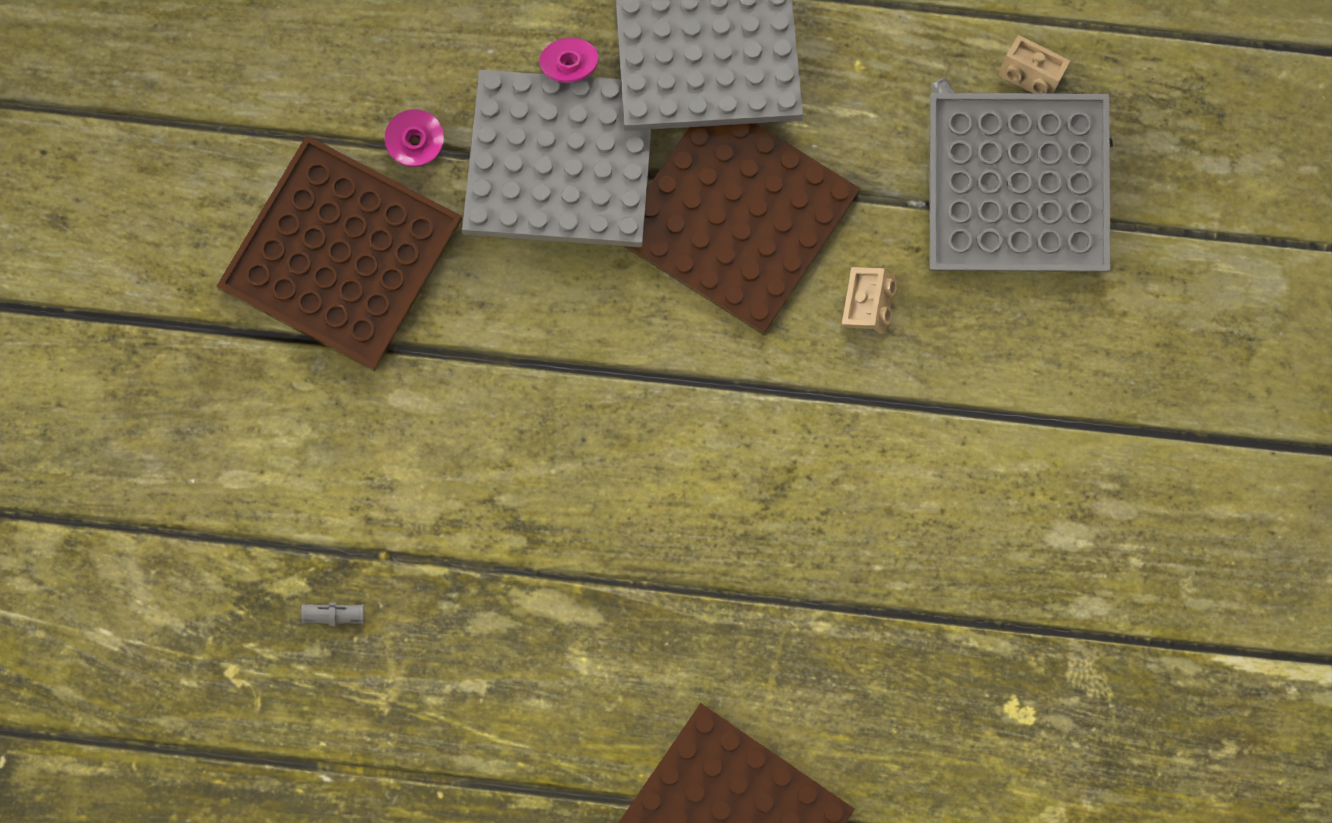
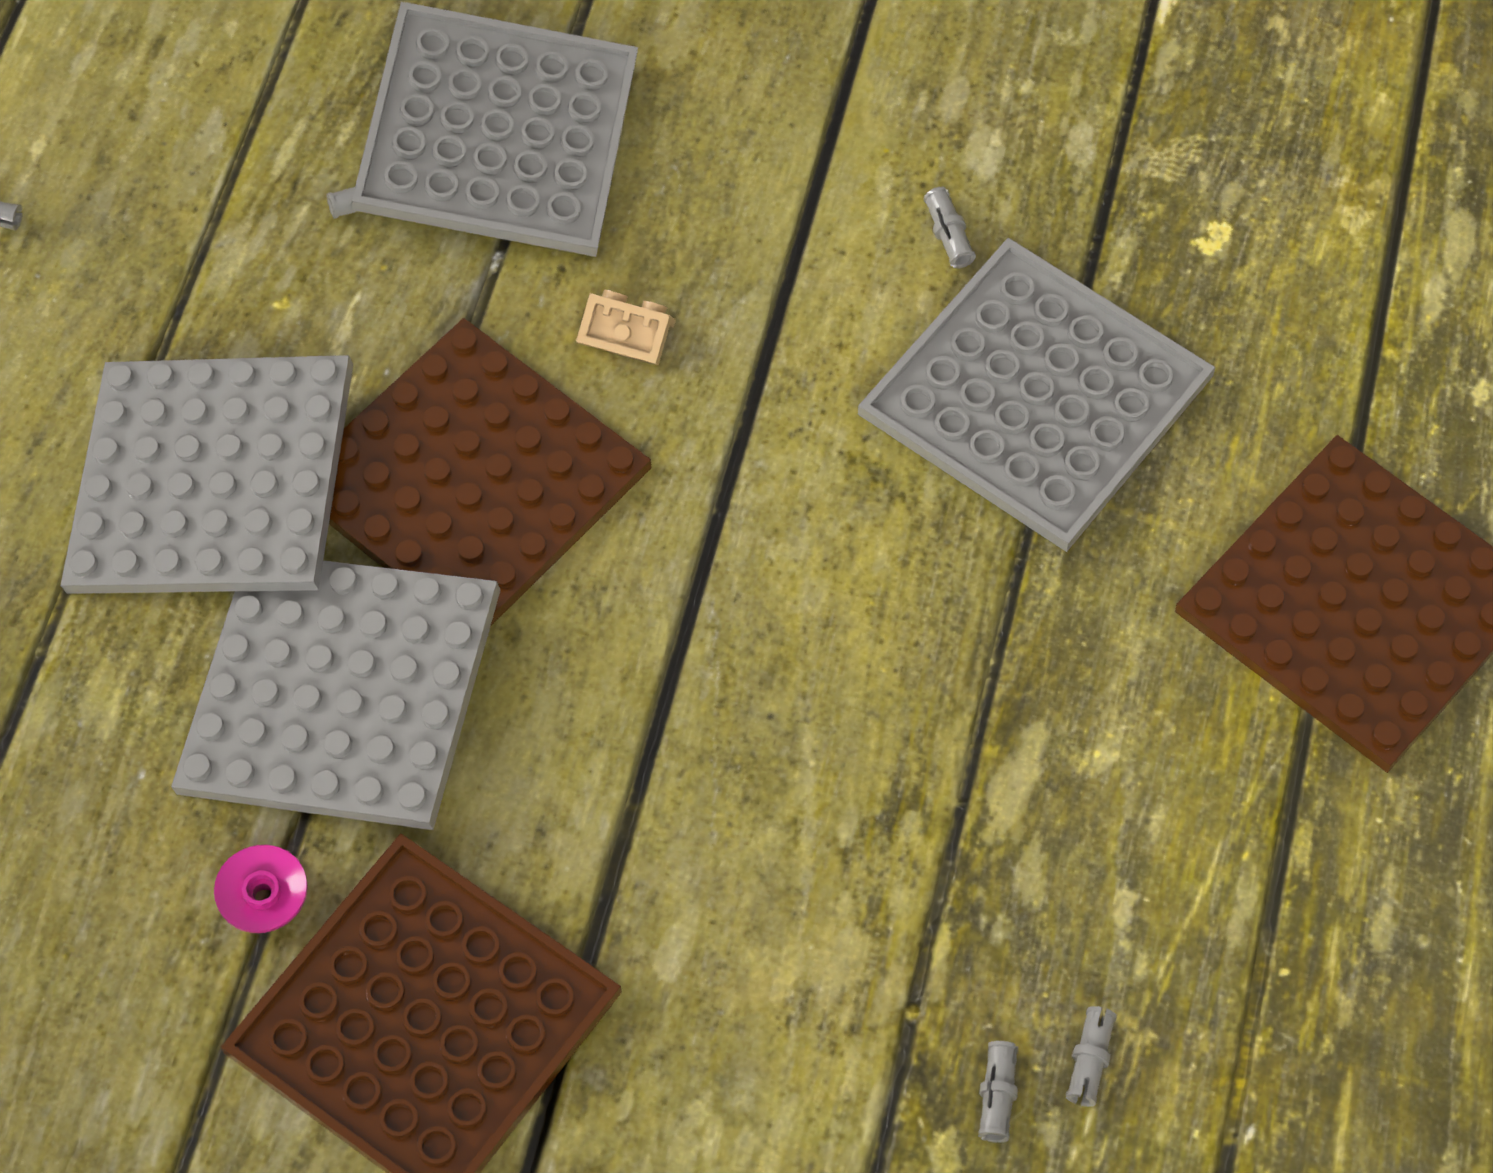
camera: 80 degrees left, 15 degrees down
dark pink dish [540,38,598,83] -> none
tan bracket [998,35,1070,94] -> none
none -> light grey plate [858,238,1215,552]
none -> light grey pin [924,187,976,268]
none -> light grey pin [1066,1006,1117,1107]

